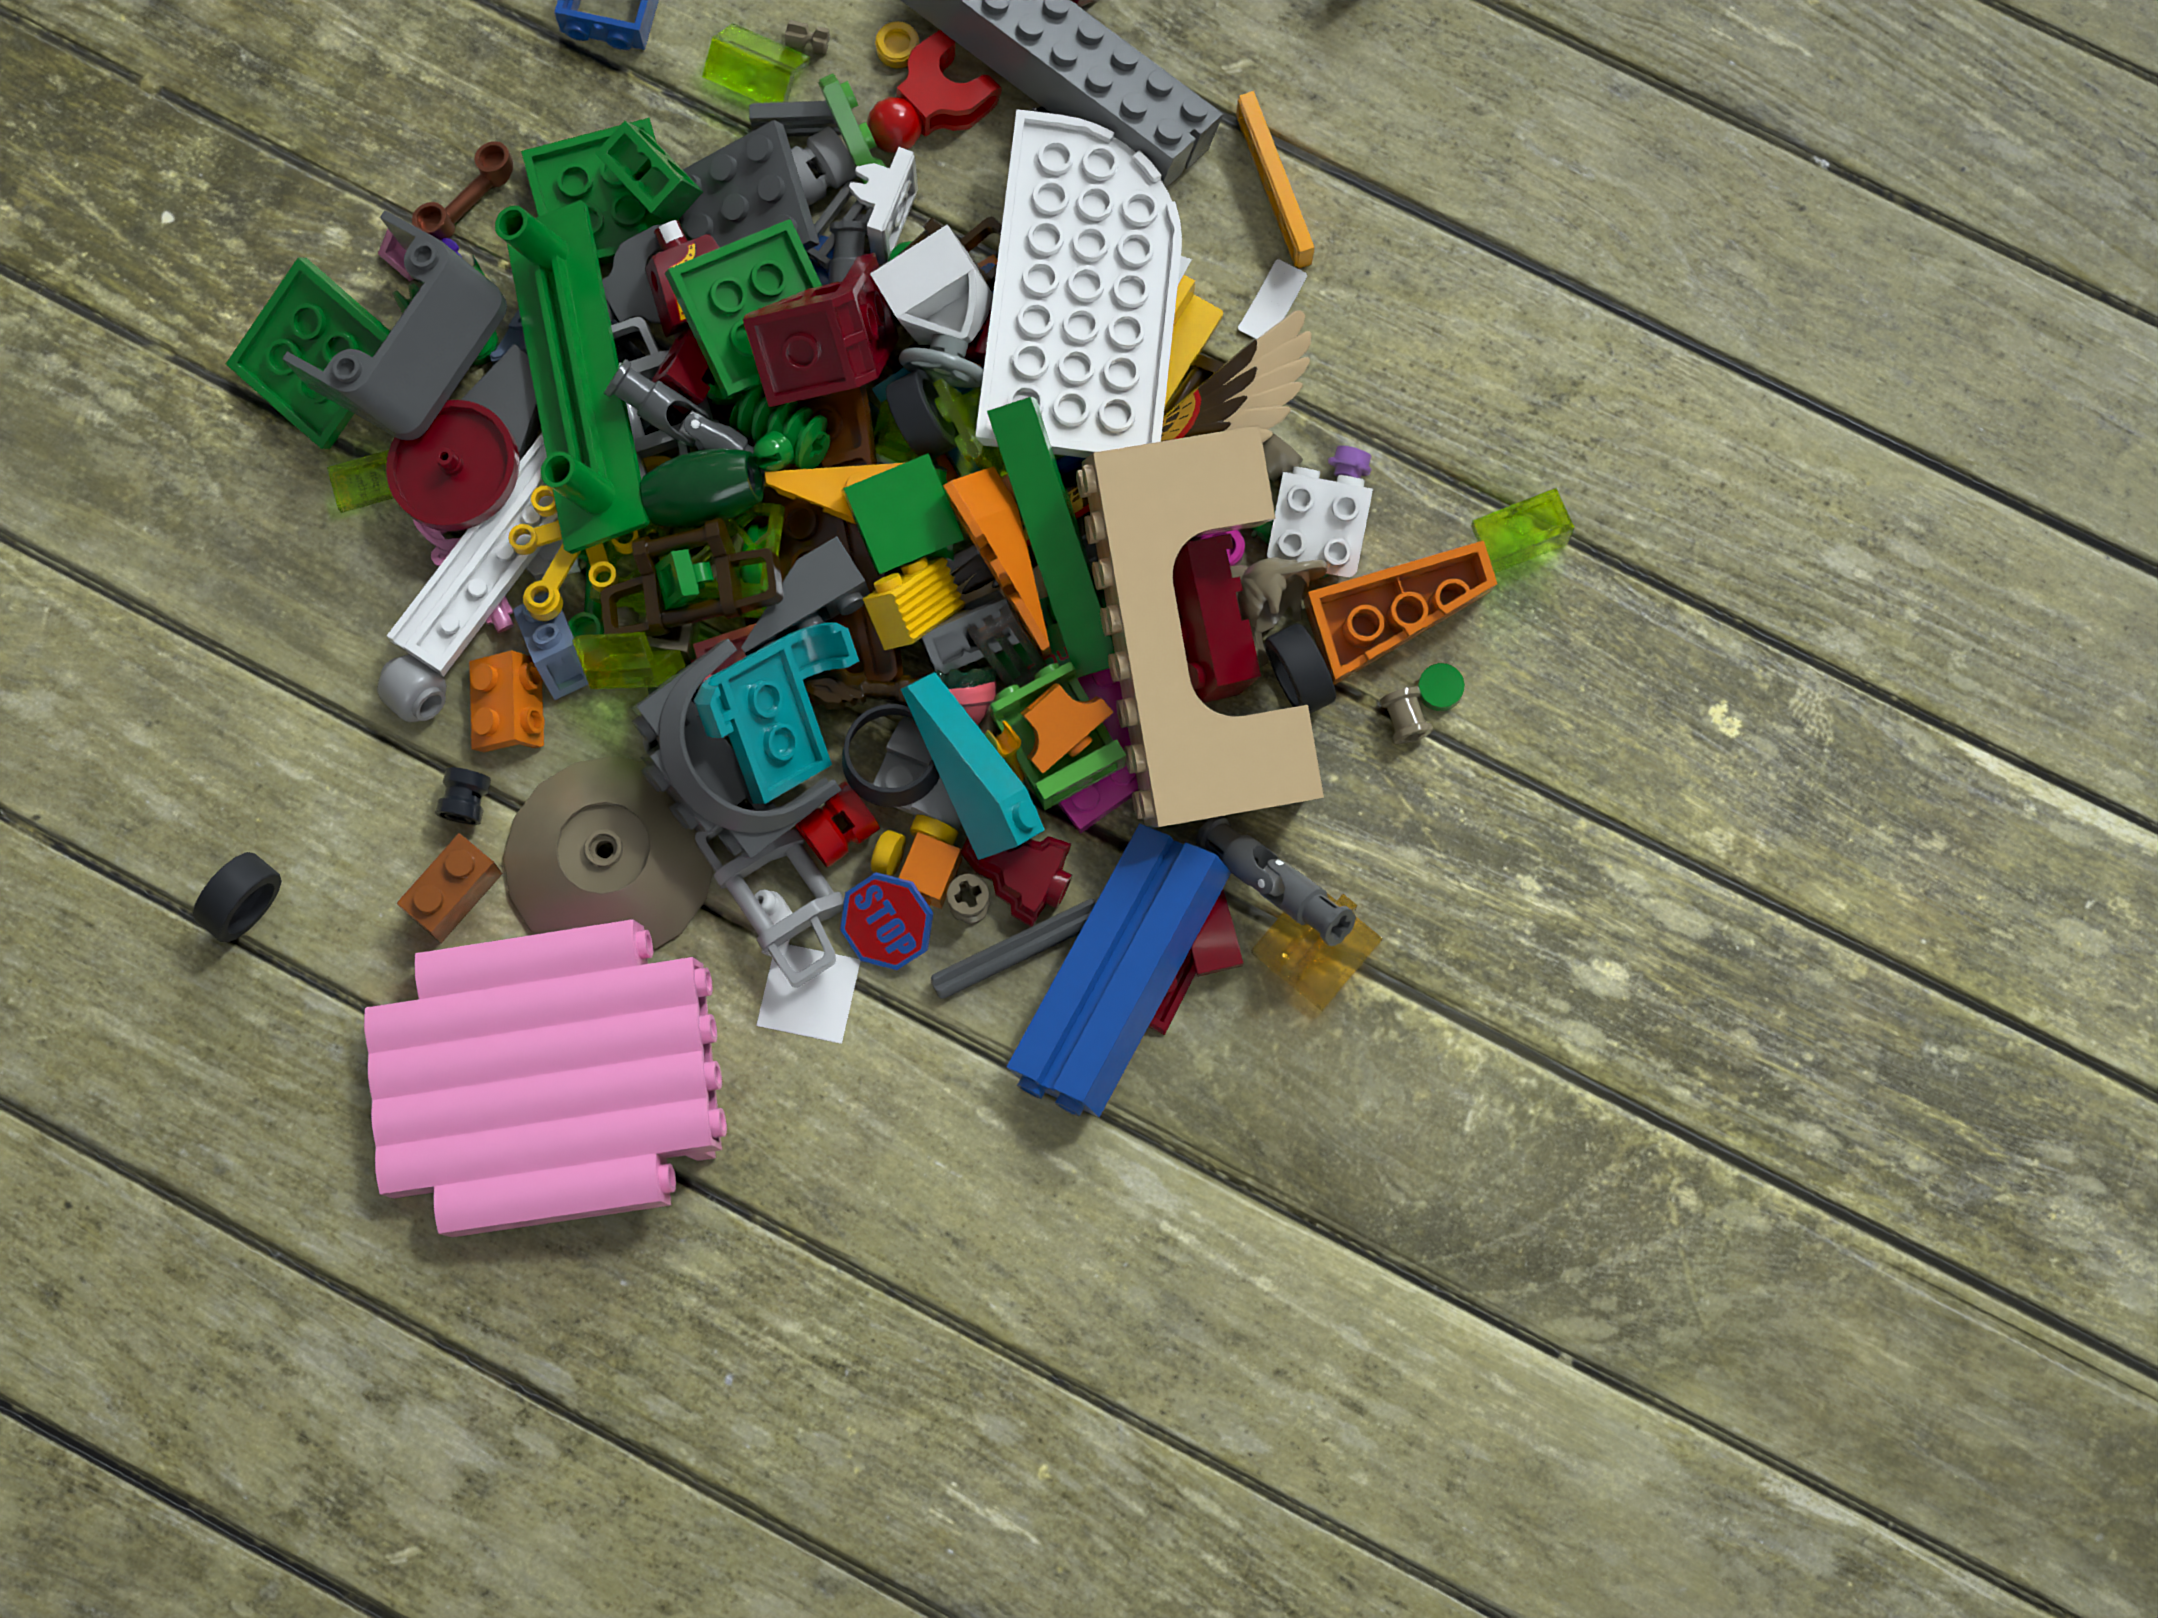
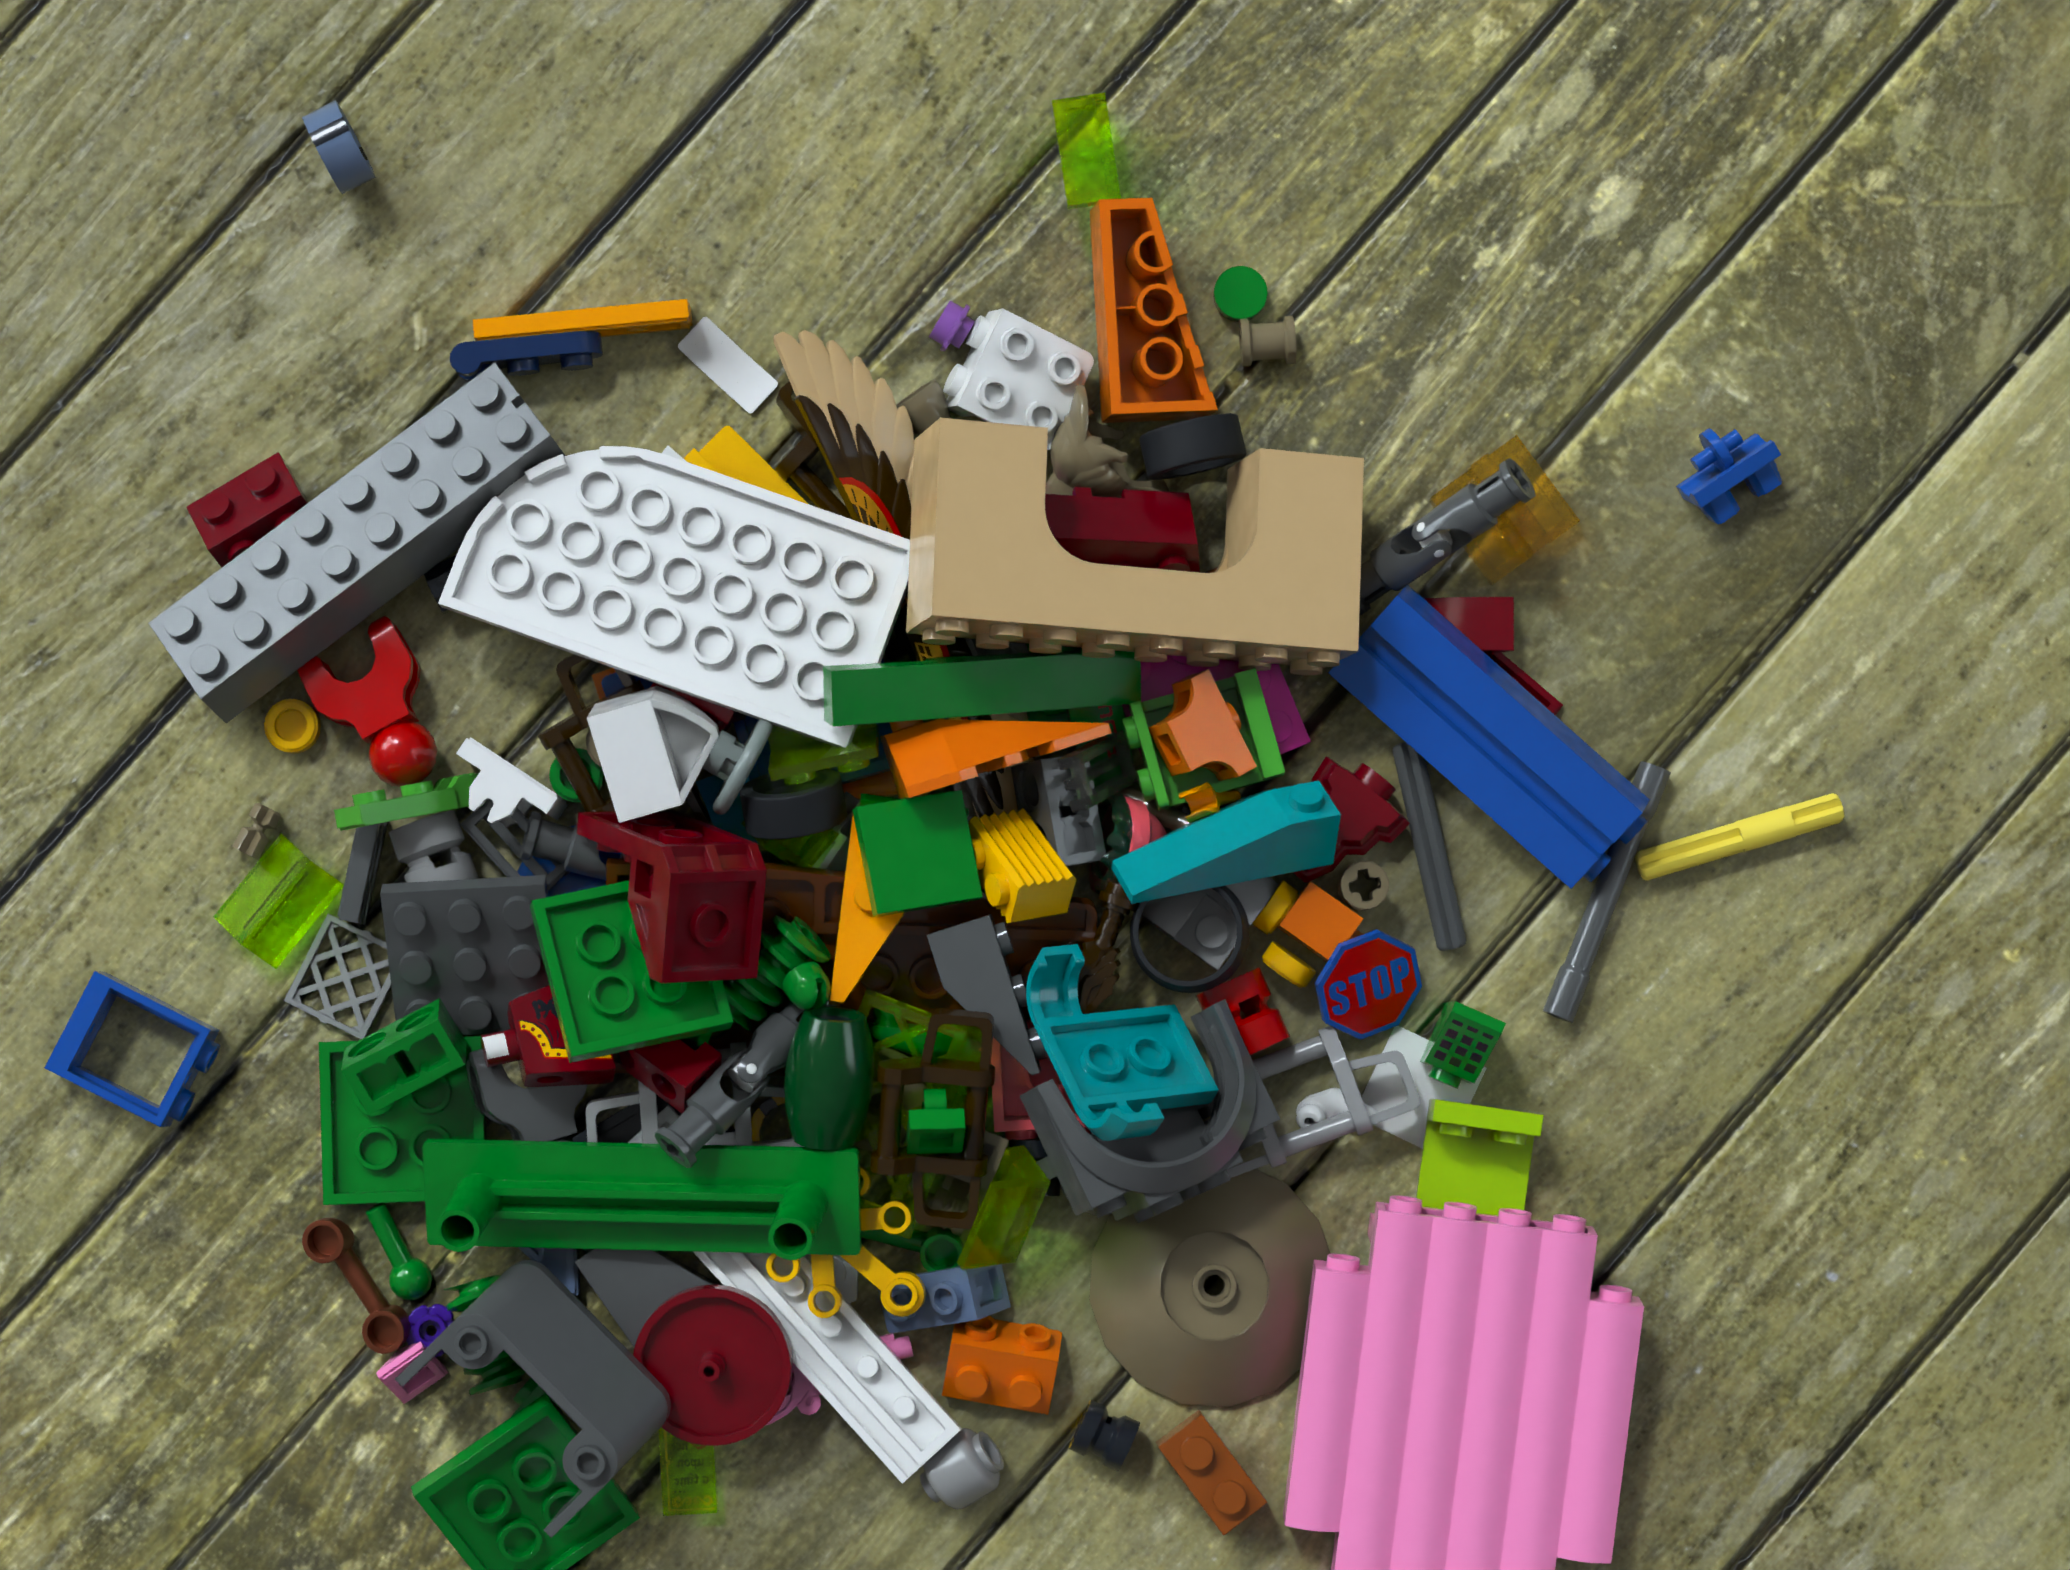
camera: 80 degrees left, 10 degrees up
none -> light grey window [284,914,391,1039]
none -> green bar [365,1203,433,1301]
none -> dark blue plate [450,331,603,382]
none -> lime bracket [1416,1099,1544,1216]
none -> green slope [1420,1001,1506,1089]
none -> dark grey piece [1543,761,1671,1023]
none -> light yellow axle [1635,793,1844,881]
none -> blue hips [1676,428,1782,525]

